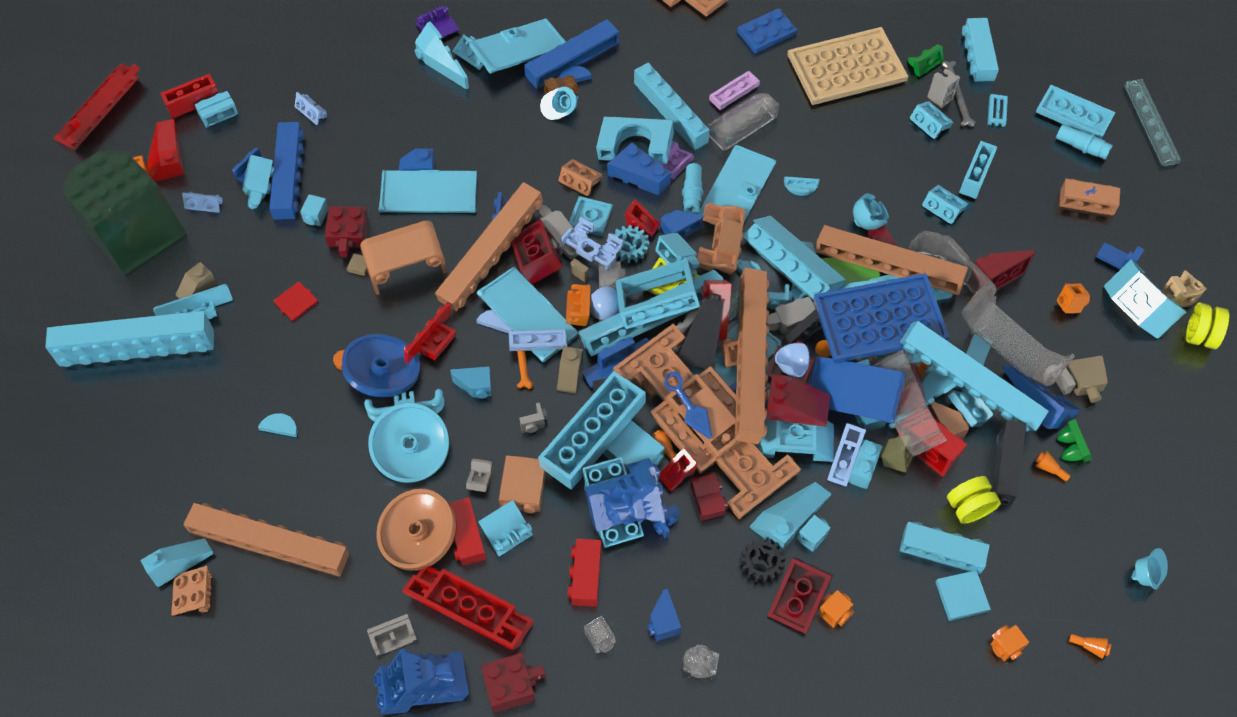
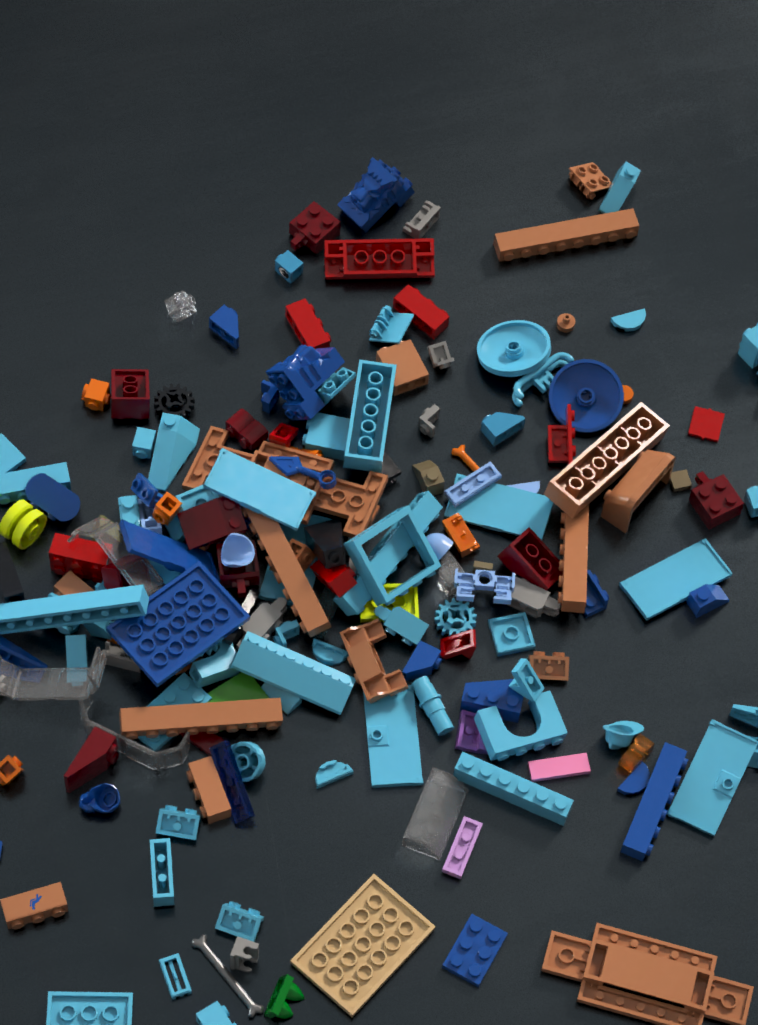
camera: 145 degrees right, 0 degrees up
nougat dish [376,489,456,571] -> none
blue bracket [582,337,649,388] -> none
clear brick [584,616,615,654] -> none
medium azure piece [1056,124,1113,160] -> none
none -> blue brick [25,473,80,522]
none -> blue hair [79,783,120,813]
none -> blue bracket [130,473,163,508]
none -> orange brick [152,492,182,526]
none -> nougat brick [186,756,231,824]
none -> medium azure door [203,448,316,531]
none -> clear blue tile [209,740,255,824]
none -> dark azure brick [275,250,304,284]
none -> medium azure slope [509,658,545,702]
none -> bright pink tile [527,753,591,782]
none -> nougat brick [544,402,670,519]
none -> nougat tile [556,313,575,333]

